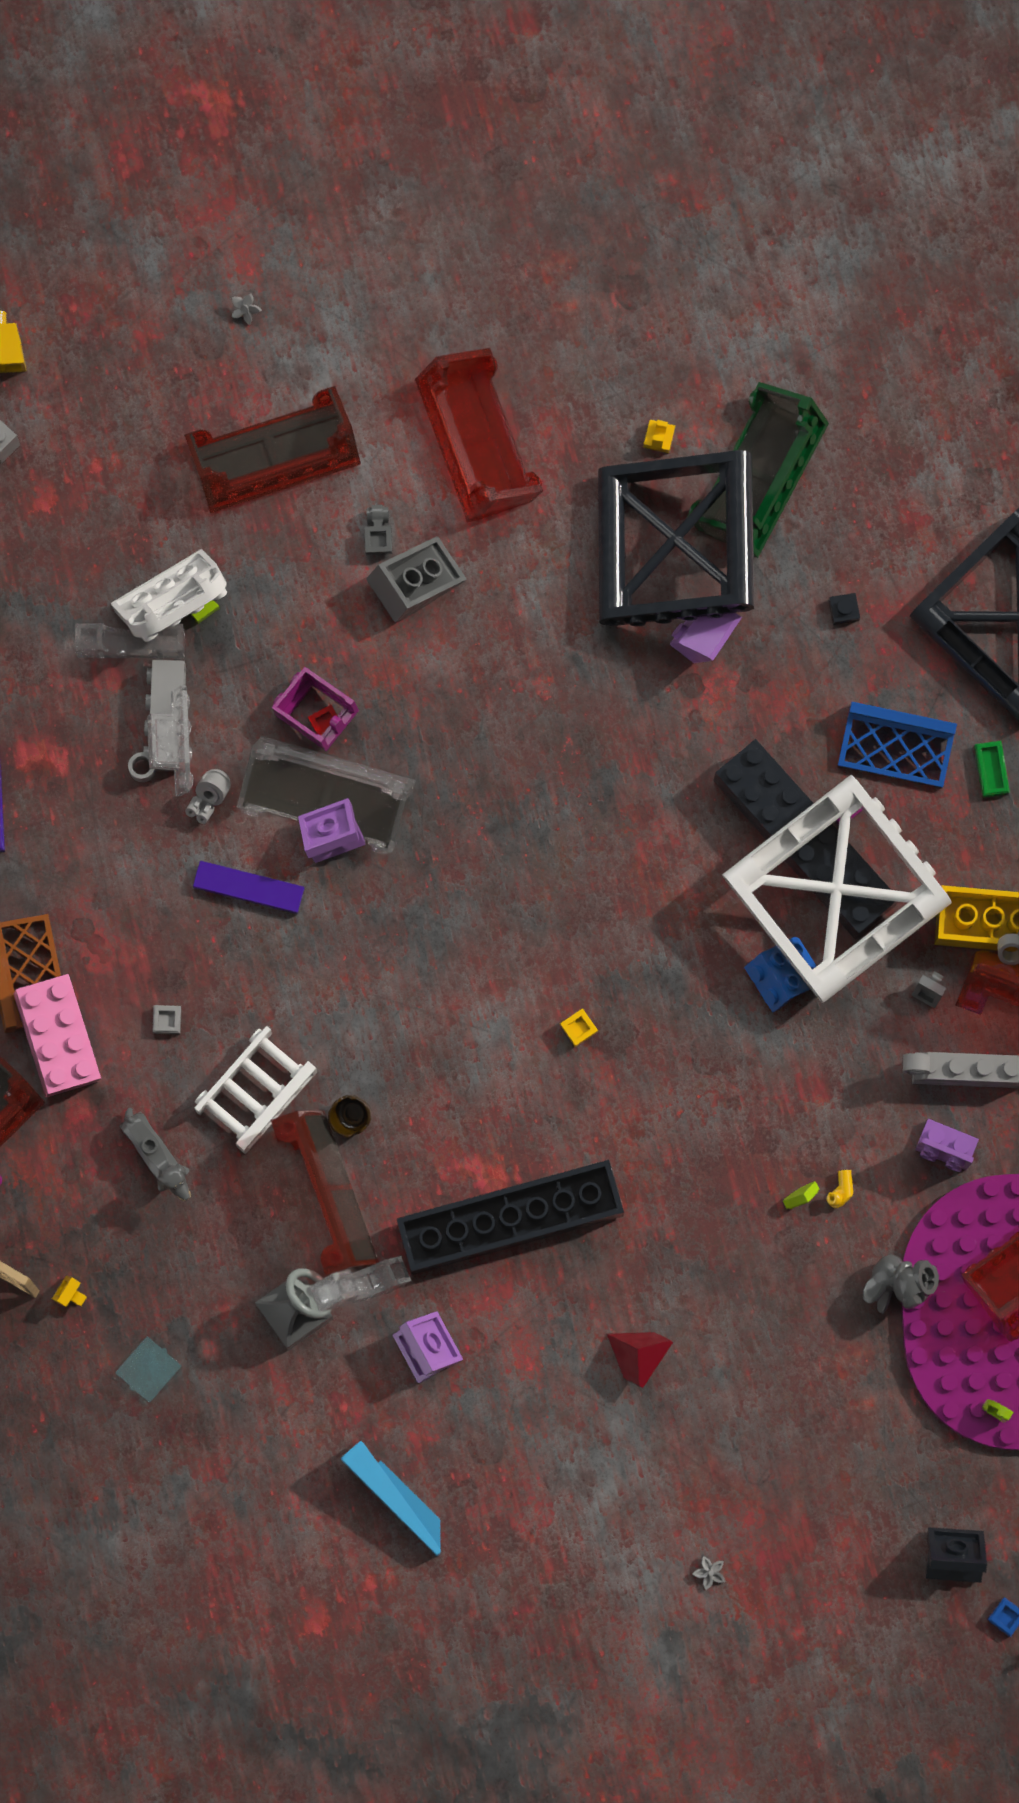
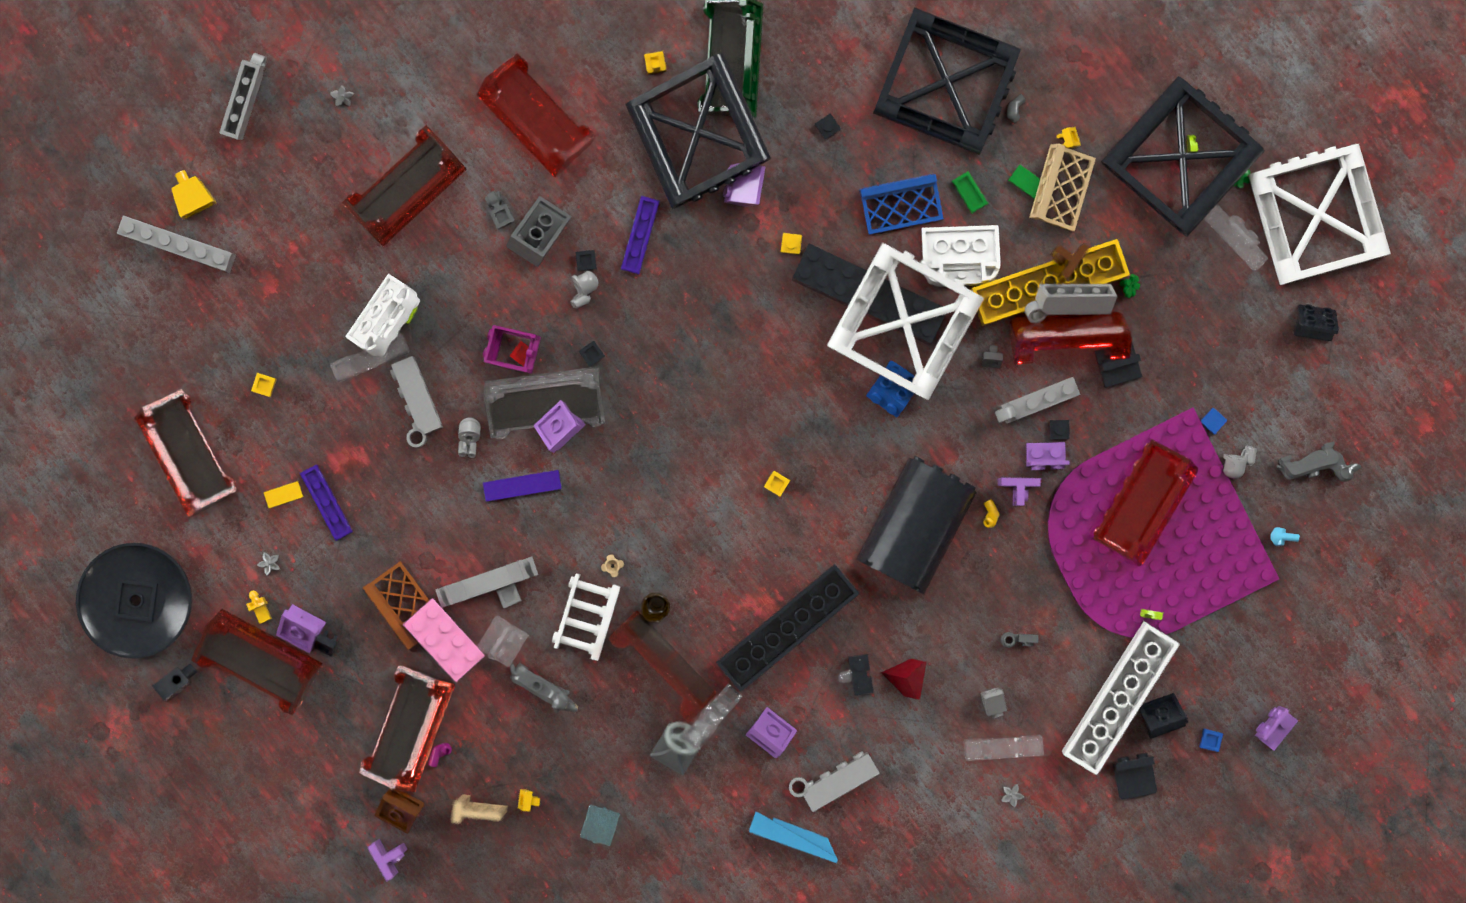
camera: 20 degrees left, 10 degrees up
clear bracket [147,686,193,796] -> none
lime tile [783,1181,819,1209] -> none
dark grey animal [863,1254,939,1314] -> none
none -> light grey hinge [219,53,267,140]
none -> light grey piece [436,557,538,608]
none -> clear bracket [477,616,529,667]
none -> light grey piece [571,271,598,309]
none -> black plate [575,250,597,272]
none -> black plate [578,341,605,367]
none -> tan plate [601,555,624,577]
none -> dark purple tile [621,196,660,275]
none -> yellow plate [781,233,802,255]
none -> light grey hinge [789,751,880,812]
none -> black piece [838,653,874,696]
none -> black cylinder [856,456,977,595]
none -> white plate [921,225,1000,287]
none -> clear arch [963,734,1044,761]
none -> light grey slope [980,687,1007,718]
none -> medium lavender bracket [998,478,1040,506]
none -> dark grey plate [1000,632,1039,648]
none -> black plate [1049,420,1070,440]
none -> white brick [1062,622,1179,775]
none -> black bracket [1112,753,1157,799]

